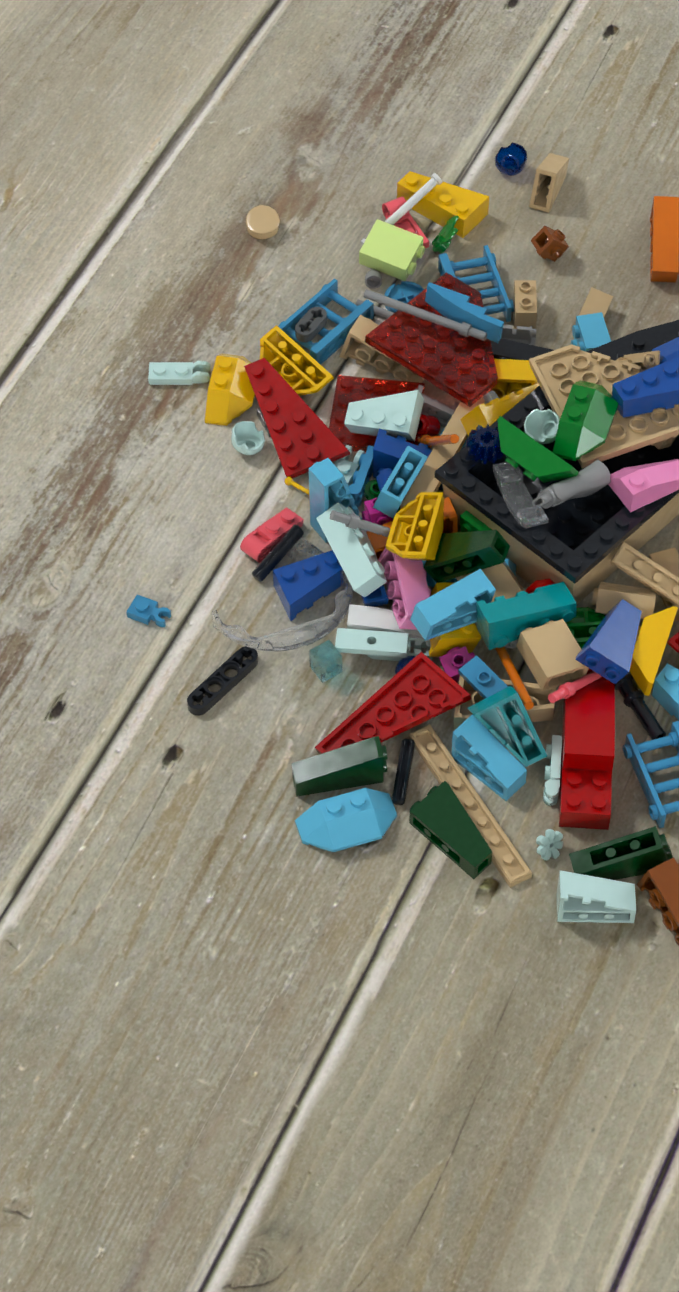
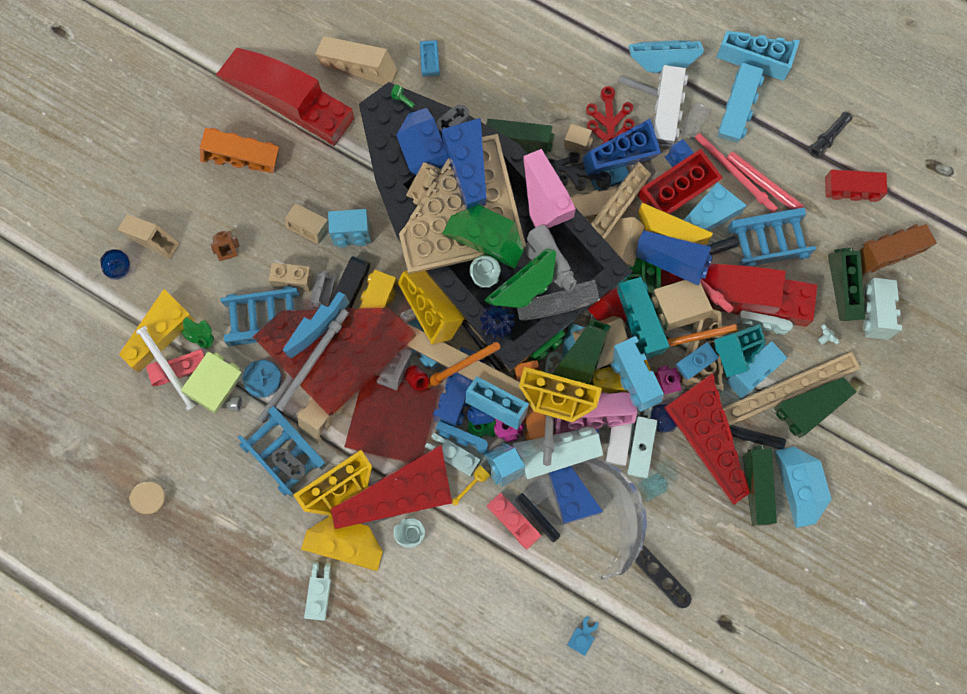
camera: 85 degrees left, 20 degrees up
light aqua wedge [344,390,424,441] -> none

